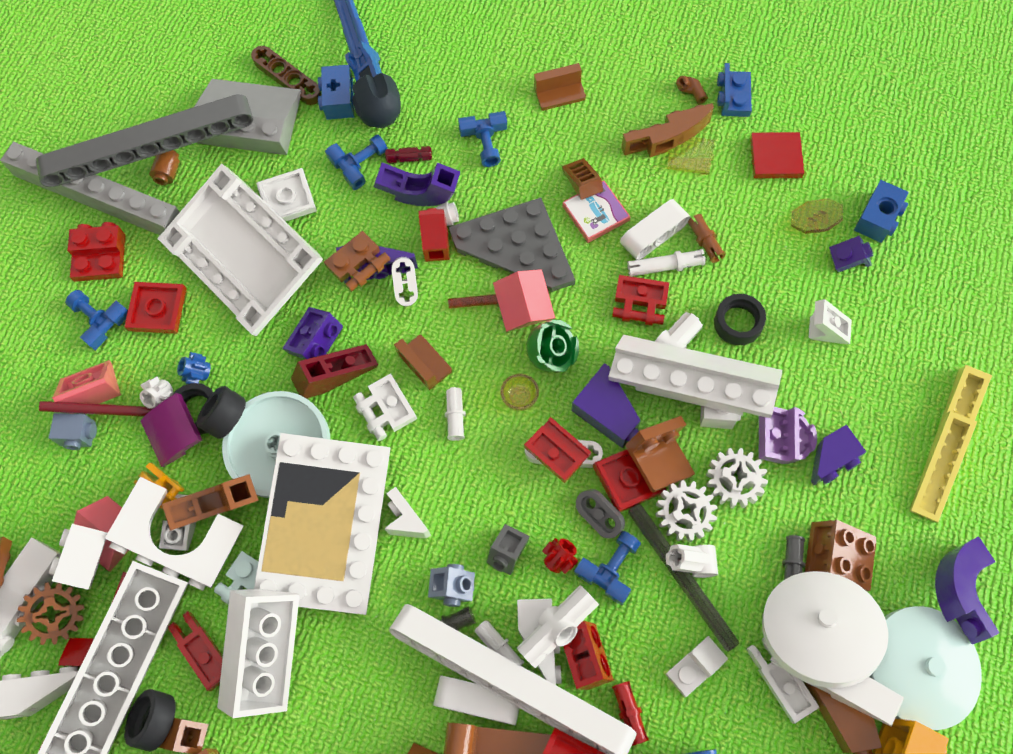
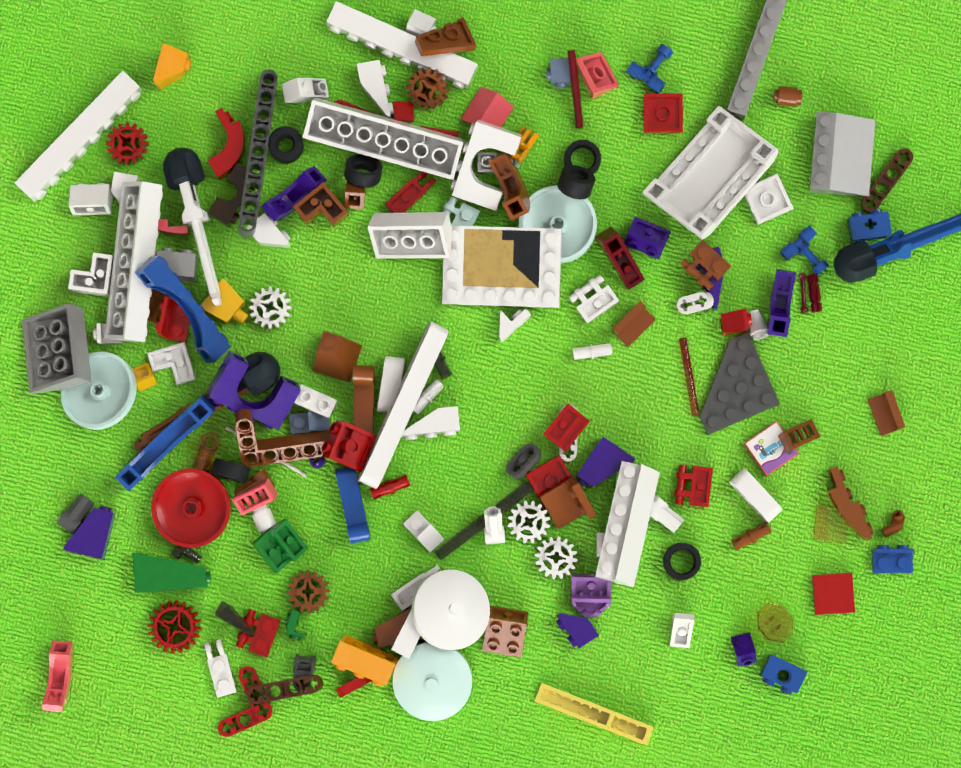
camera: 80 degrees right, 15 degrees up
dark grey beam [36,94,253,187] -> none
white brick [49,524,108,589] -> none
red plate [67,222,126,282] -> none
white gear [140,376,173,408] -> none
magenta slope [140,393,203,467] -> none
blue gear [177,352,210,384] -> none
sand blue brick [428,564,475,607] -> none
blue bar [458,111,507,167] -> none
dark grey bracket [487,524,530,575] -> none
coral slope [493,269,555,332] -> none
clear yellow piece [500,374,539,411] -> none
white piece [517,585,599,668] -> none
green cylinder [526,320,579,373] -> none
red gear [542,538,578,574] -> none
red brick [563,621,614,690] -> none
blue bar [574,531,641,606] -> none
white pin [627,249,705,277] -> none
dark grey axle [782,535,806,580] -> none
dark purple arch [935,536,1000,645] -> none
none -> dark red hinge [798,273,808,313]

